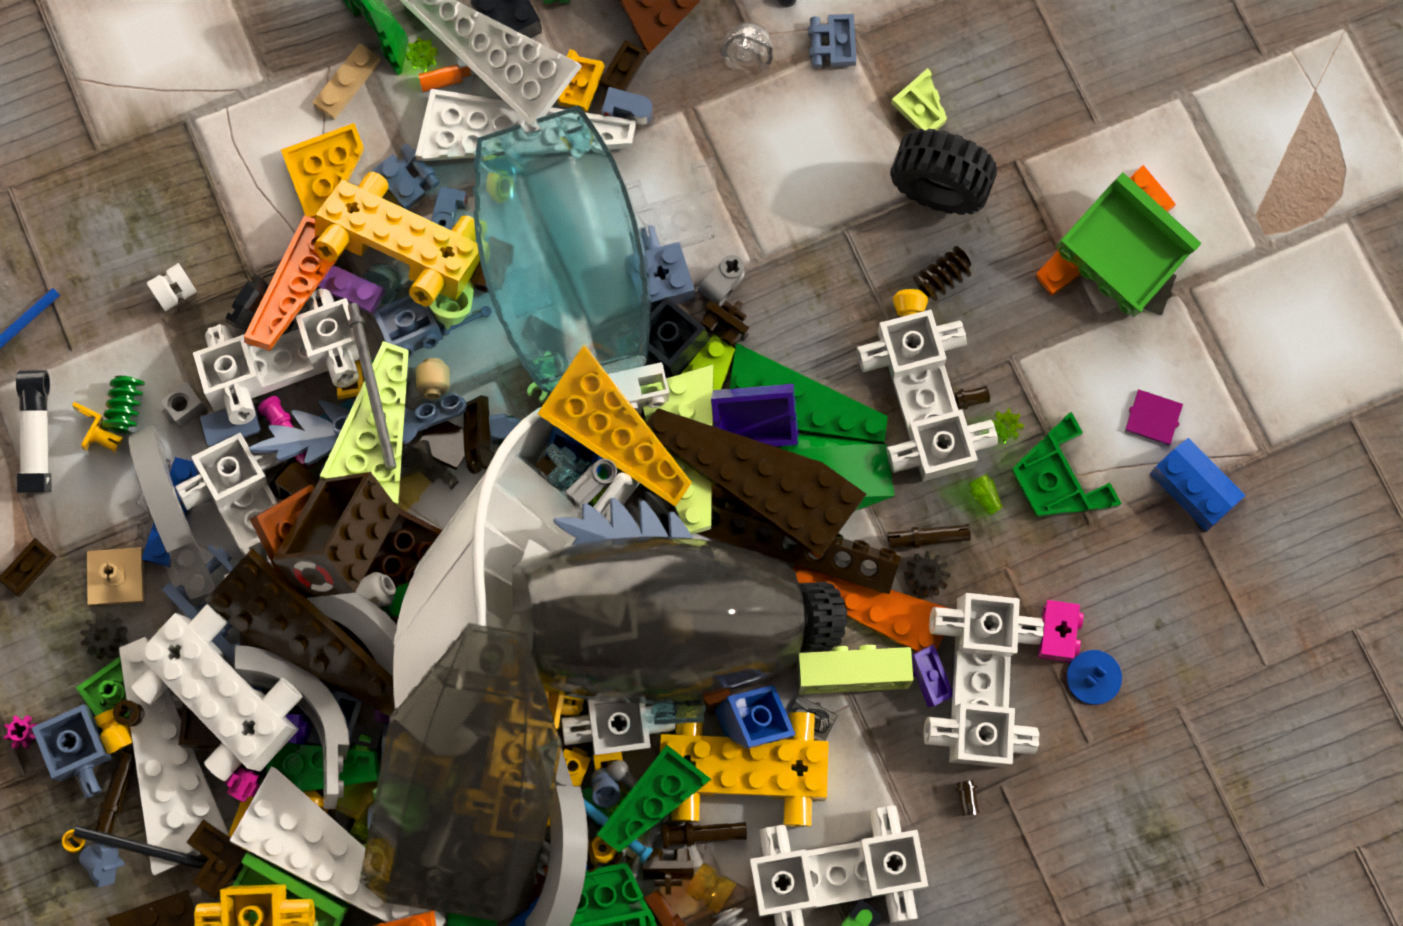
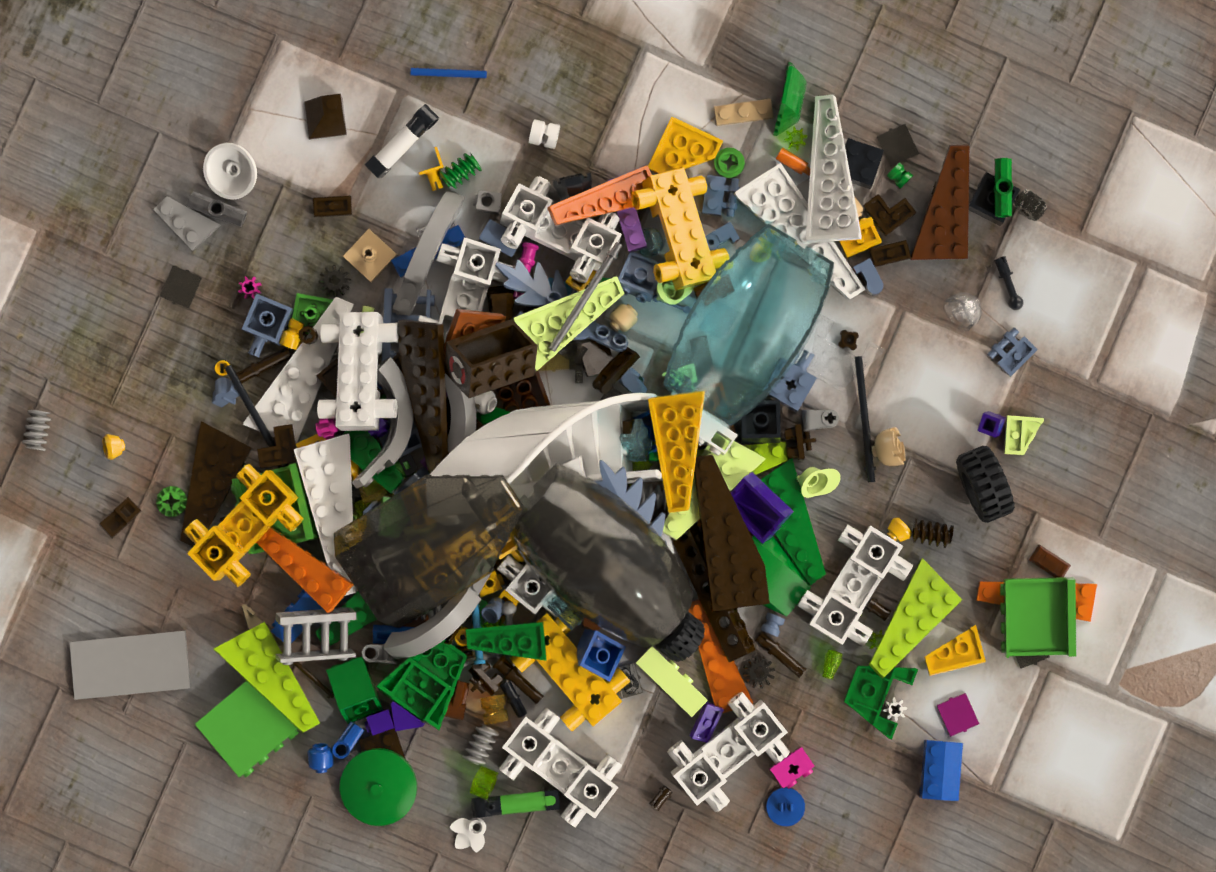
camera: 45 degrees right, 10 degrees up
light grey piece [564,459,617,510] -> none
none -> black axle [500,680,527,718]
none -> bright green gear [714,148,745,178]
none -> sand blue wheel [760,612,785,637]
none -> yellowish green piece [797,467,840,498]
none -> dark brown plate [838,330,859,350]
none -> black bar [855,356,876,483]
none -> dark brown plate [863,194,917,236]
none -> lime wing [869,558,962,678]
none -> tan cylinder [872,427,906,467]
none -> white gear [883,697,907,721]
none -> yellow wing [924,625,986,676]
none -> dark purple brick [977,411,1006,437]
none -> reddish brown tile [1029,544,1071,578]

